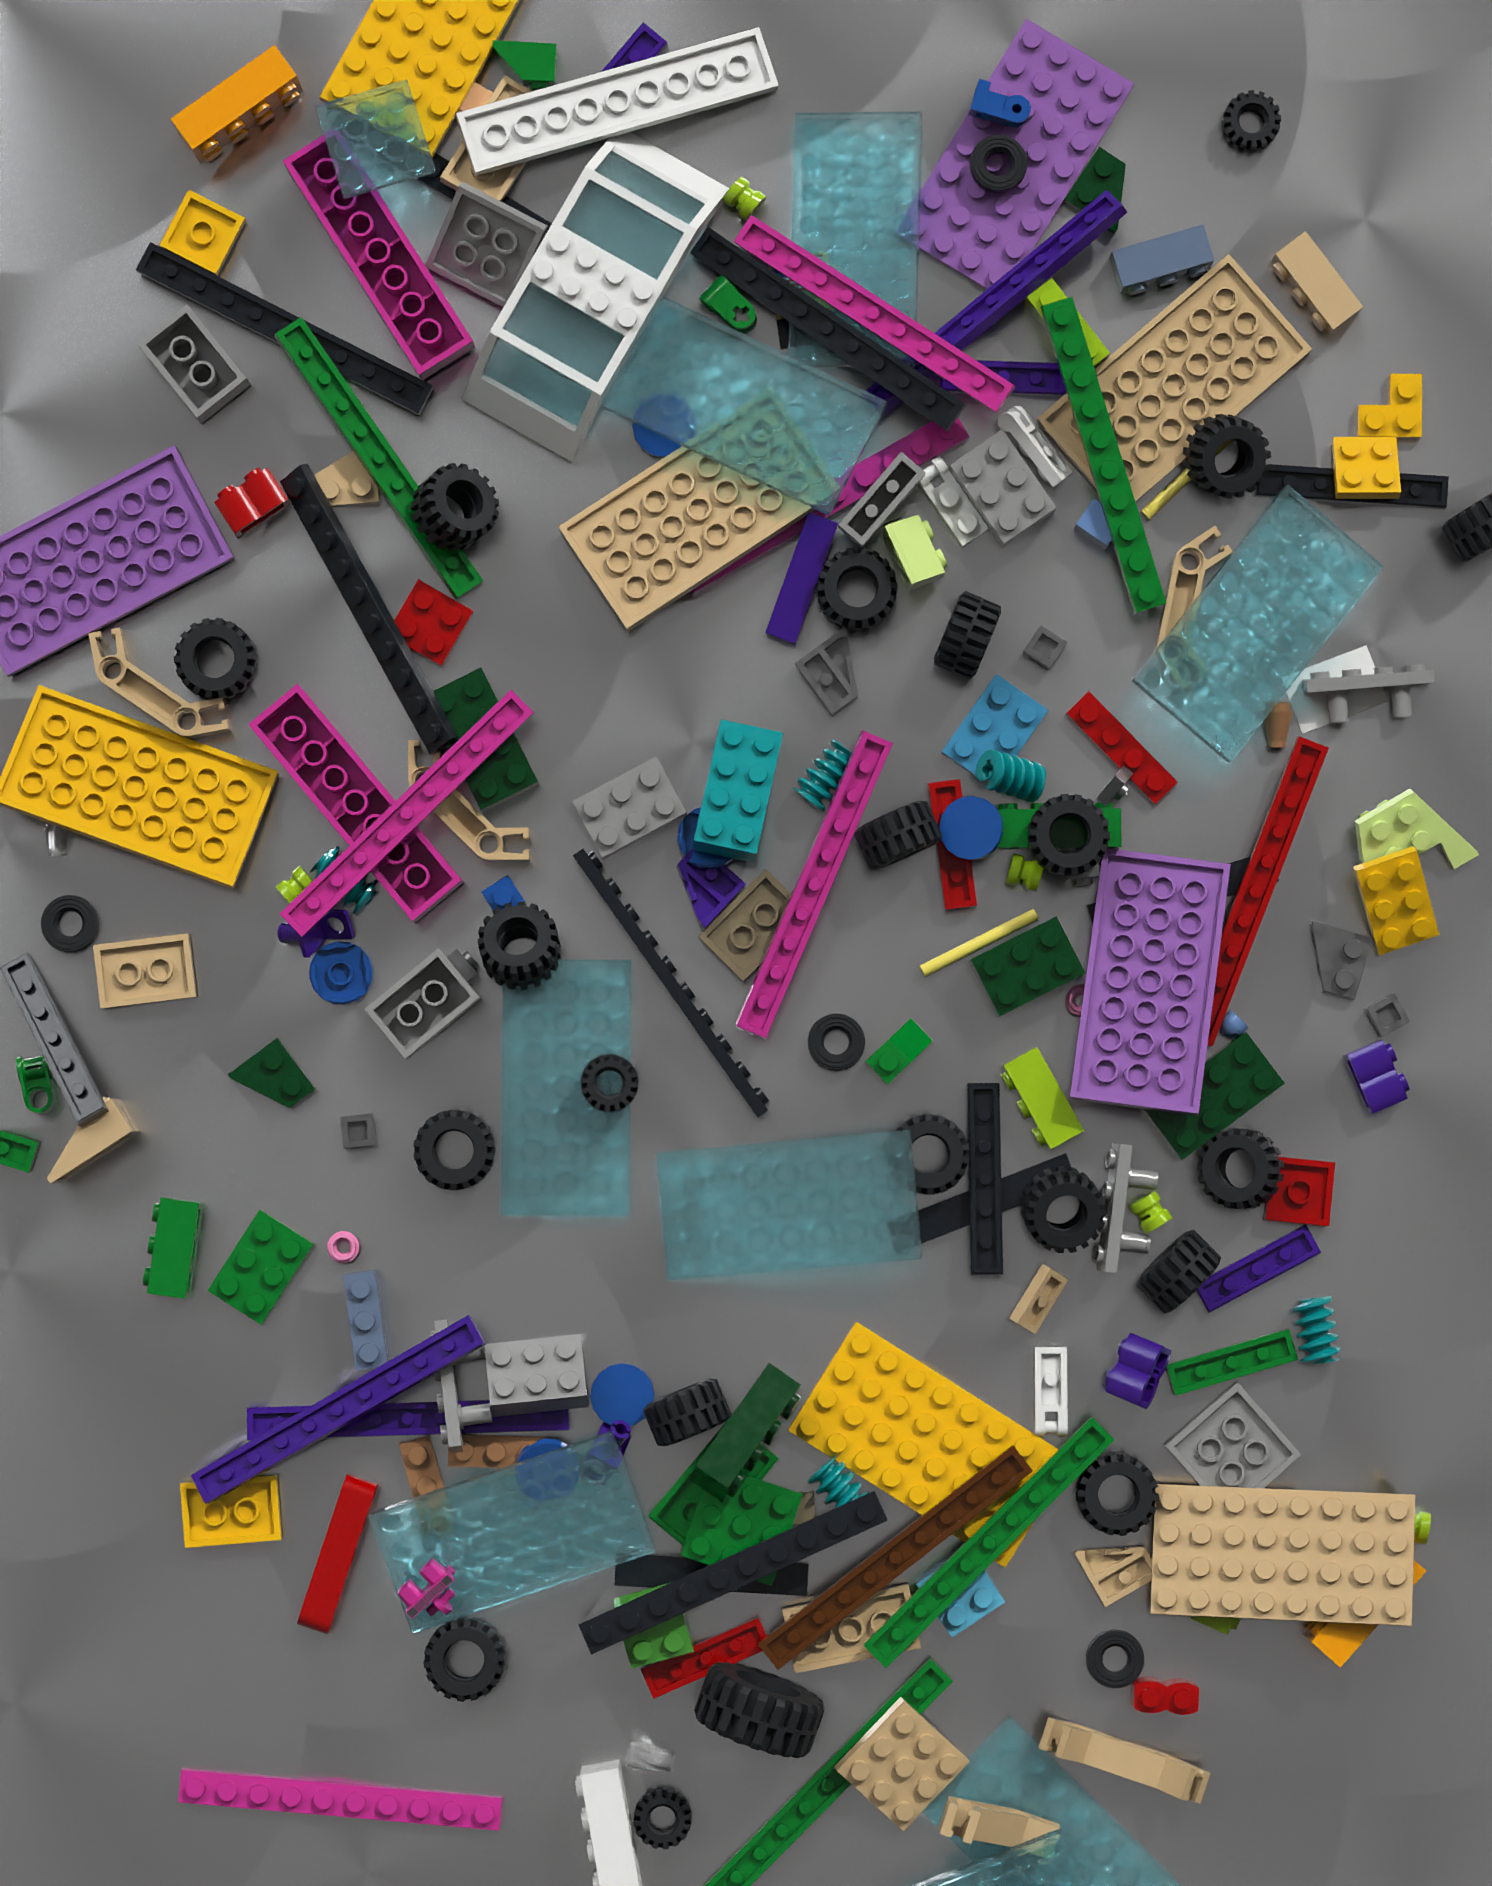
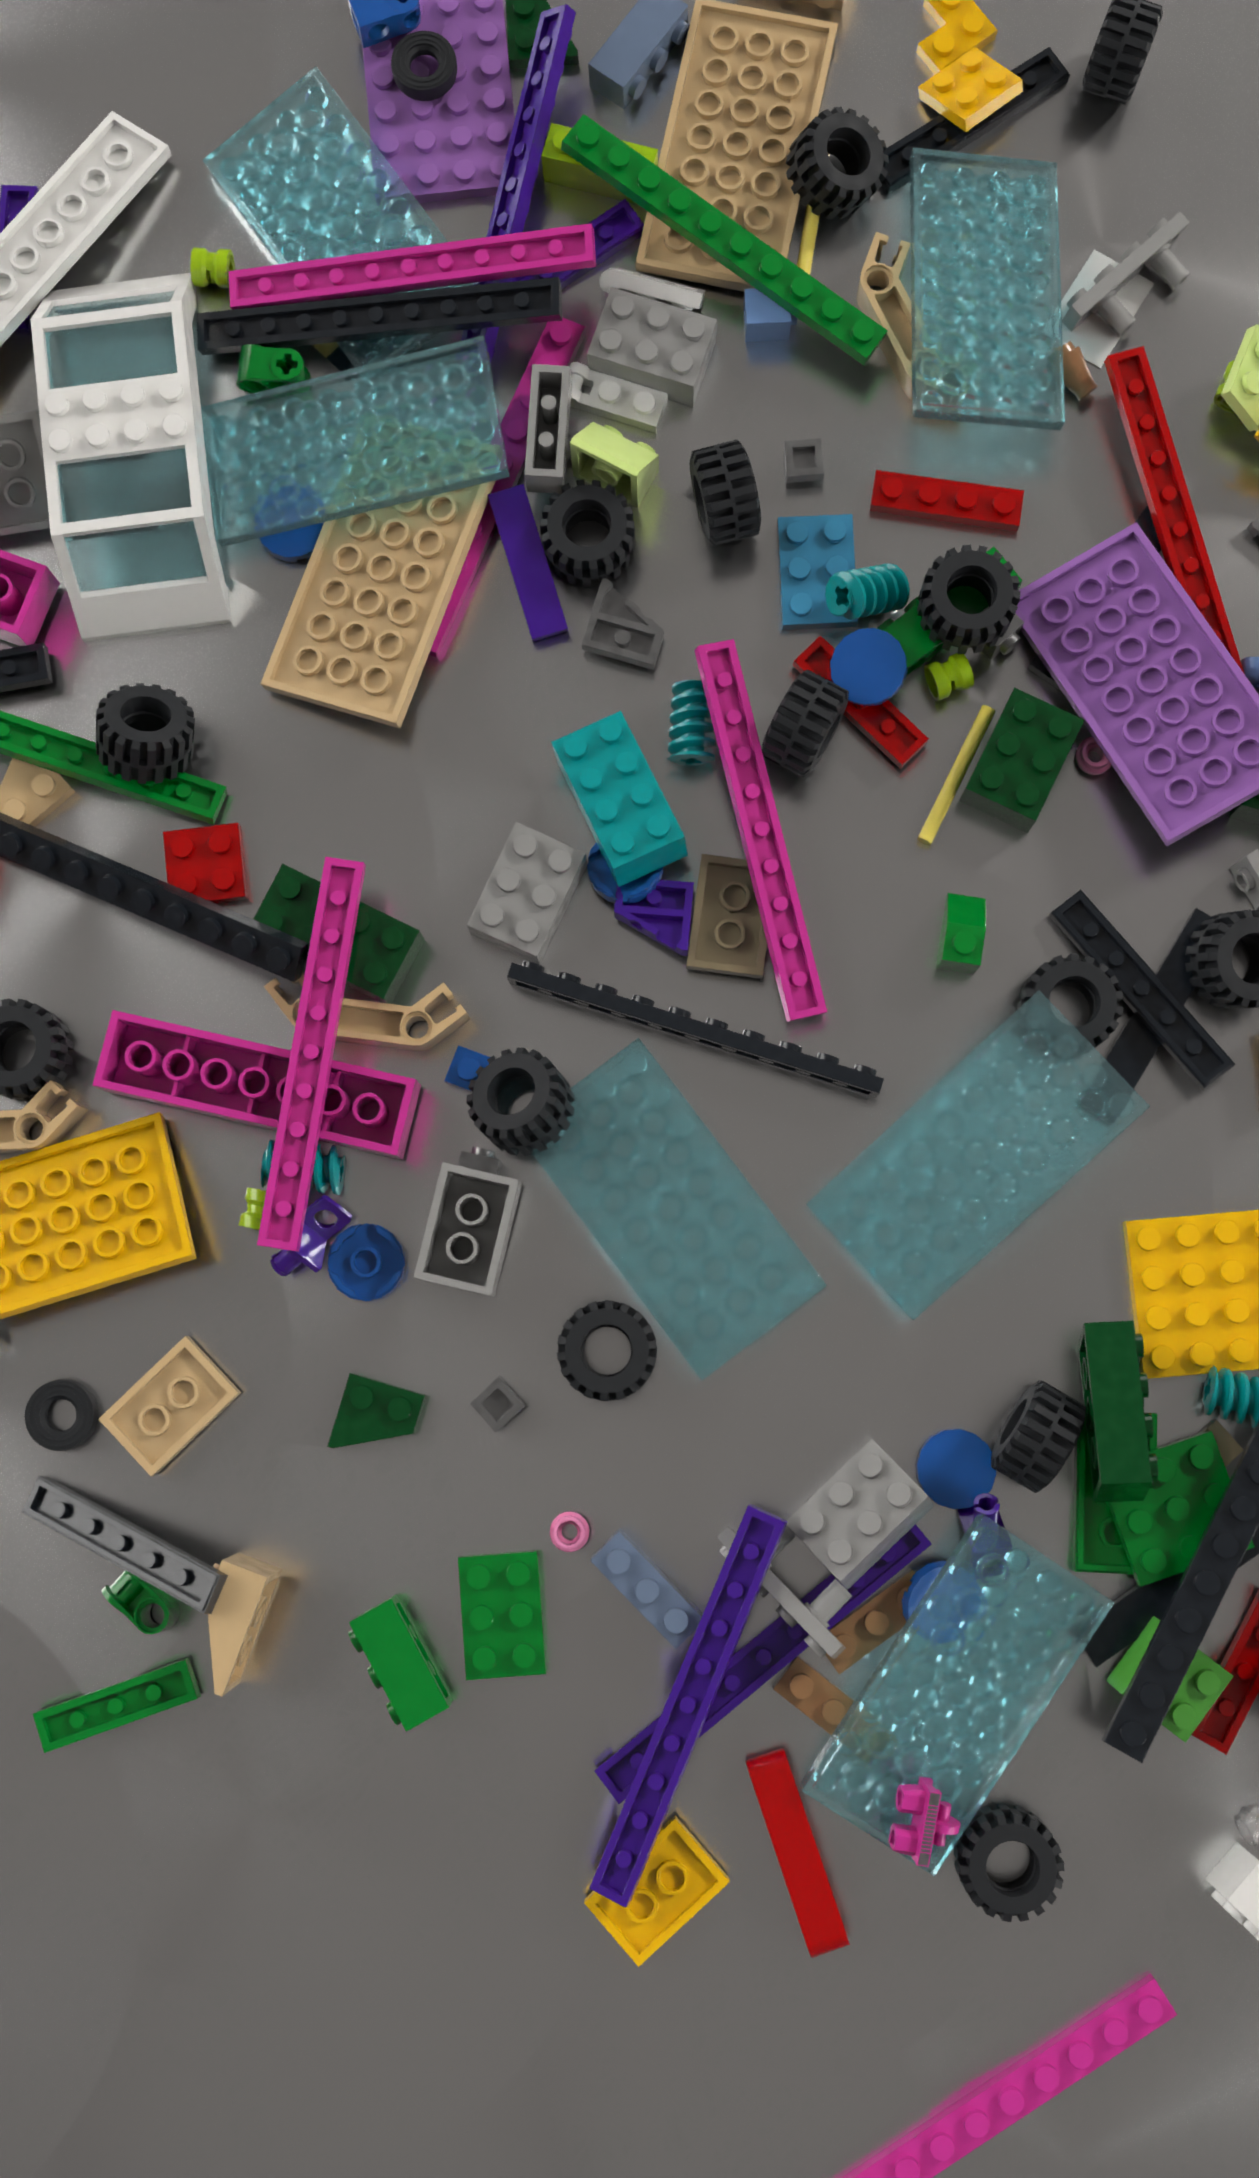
camera: 25 degrees left, 5 degrees down
black tyre [580,1054,639,1112] -> none
black tyre [808,1013,865,1071] -> none
lime brick [1000,1047,1084,1150] -> none
flat silver plate [1097,766,1133,806] -> none

